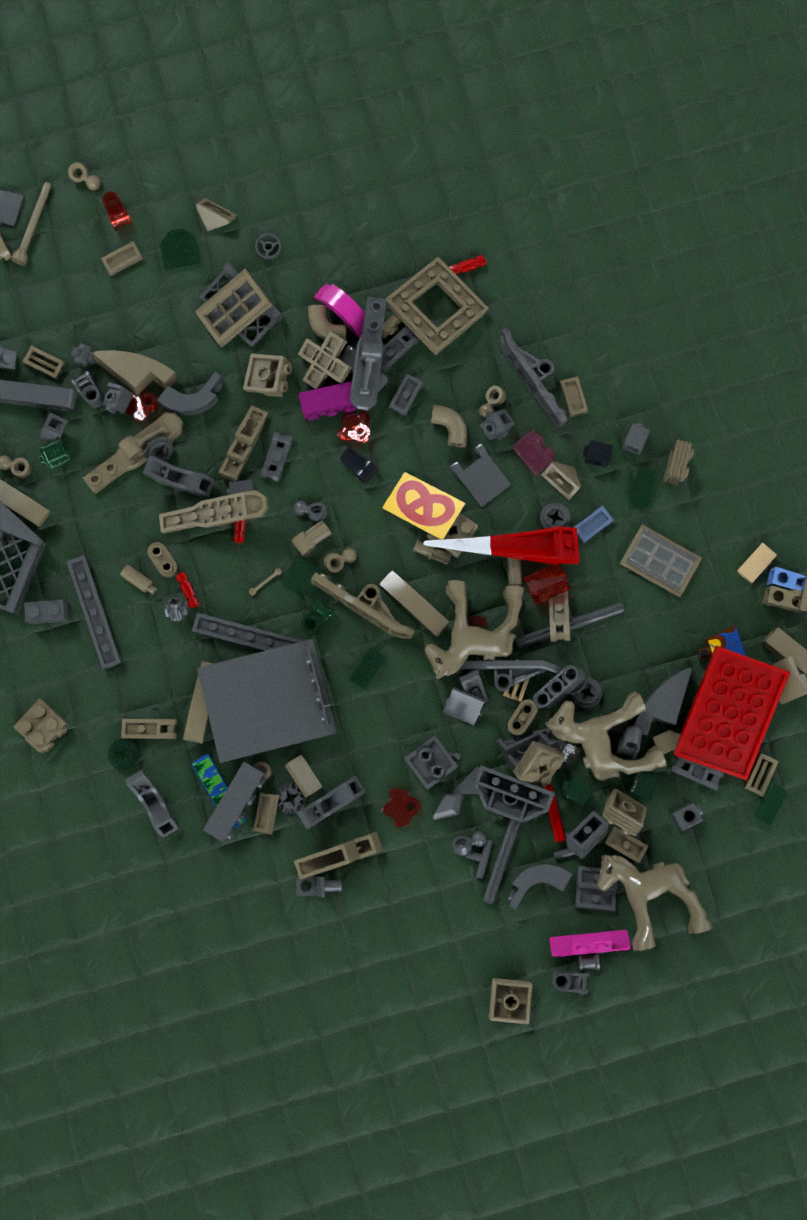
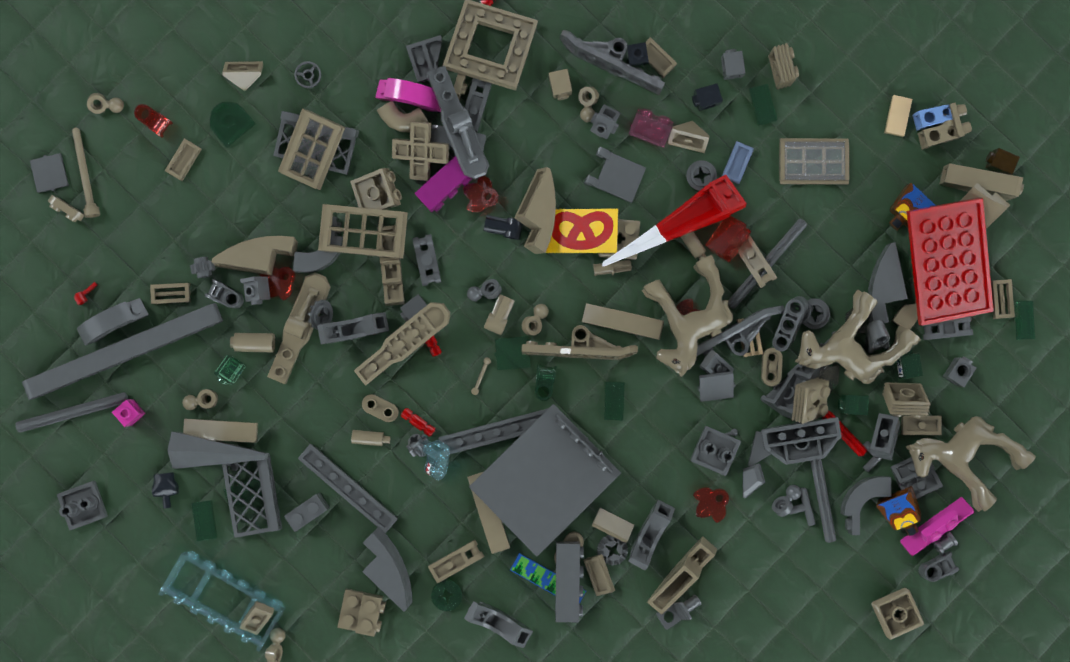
camera: 30 degrees left, 5 degrees up
dark grey brick [39,413,68,445] -> none
dark grey plate [389,374,423,416] -> none
dark tan cylinder [431,405,467,448] -> none
none -> dark tan brick [230,333,275,352]
none -> dark tan piece [318,204,408,259]
none -> dark grey slope [362,527,412,612]
none -> dark grey wing [406,35,442,84]
none -> clear light blue leg [423,440,450,480]
none -> dark tan slope [514,167,556,254]
none -> dark tan brick [548,69,572,100]
none -> black brick [627,42,649,67]
none -> torso [876,486,921,536]

